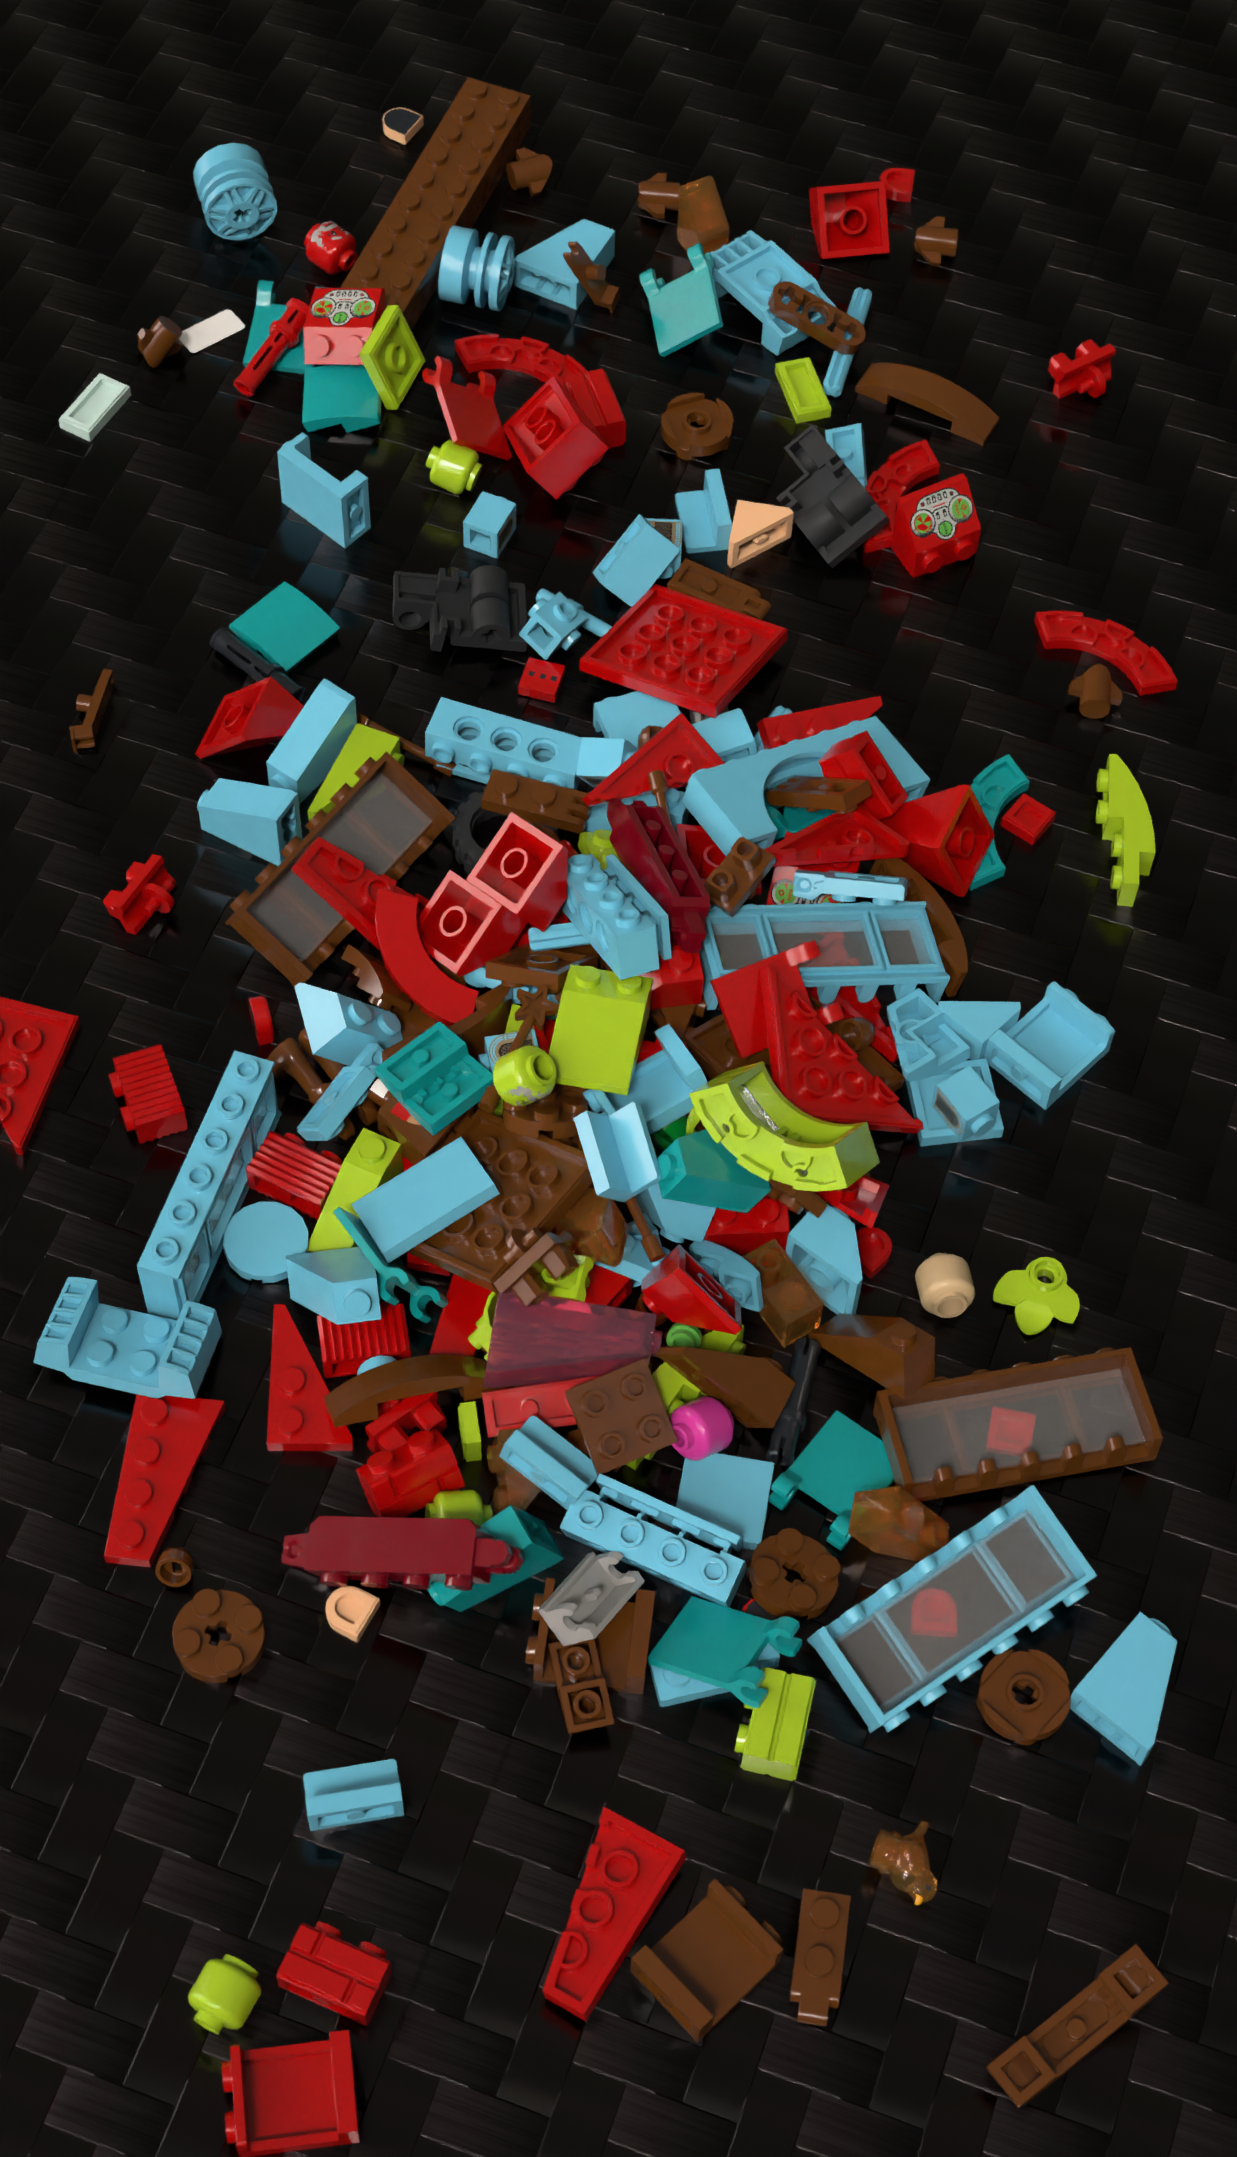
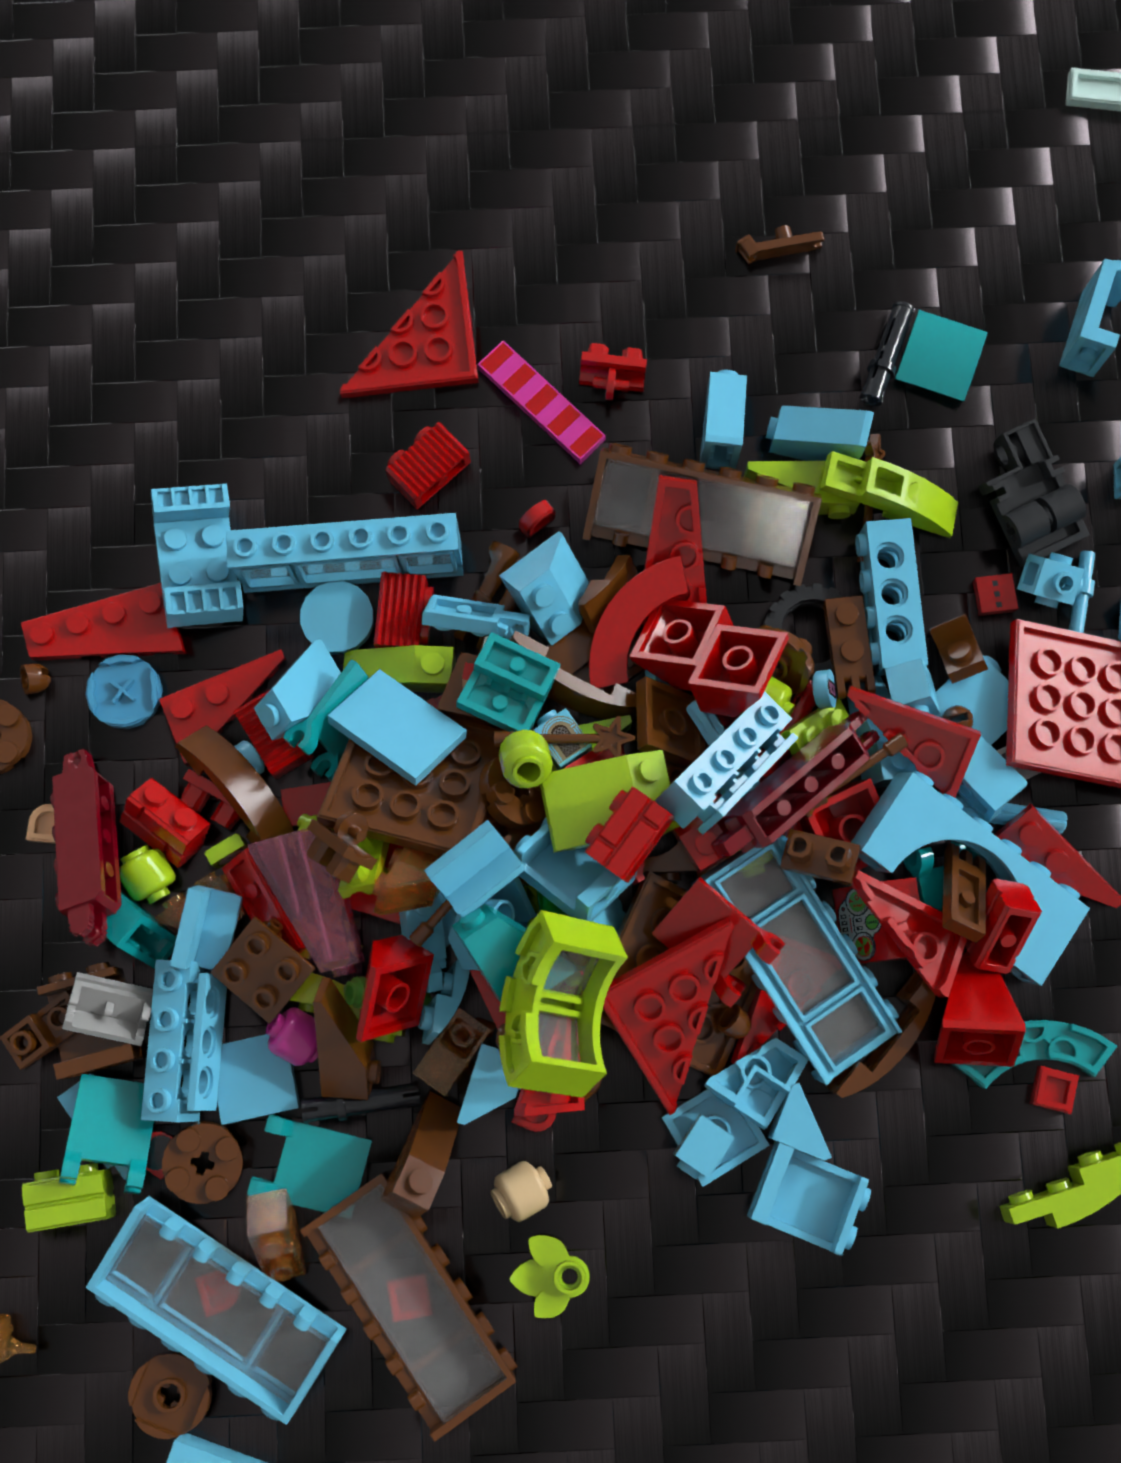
camera: 70 degrees right, 20 degrees up
red slope [195,677,304,759] -> none
medium azure hinge [793,870,908,906] -> none
none -> dark azure tile [85,654,163,729]
none -> tile [478,340,606,464]
none -> red brick [585,786,675,883]
none -> medium azure tile [812,669,837,709]
none -> lime slope [820,451,958,538]
none -> reddish brown slope [929,614,988,684]

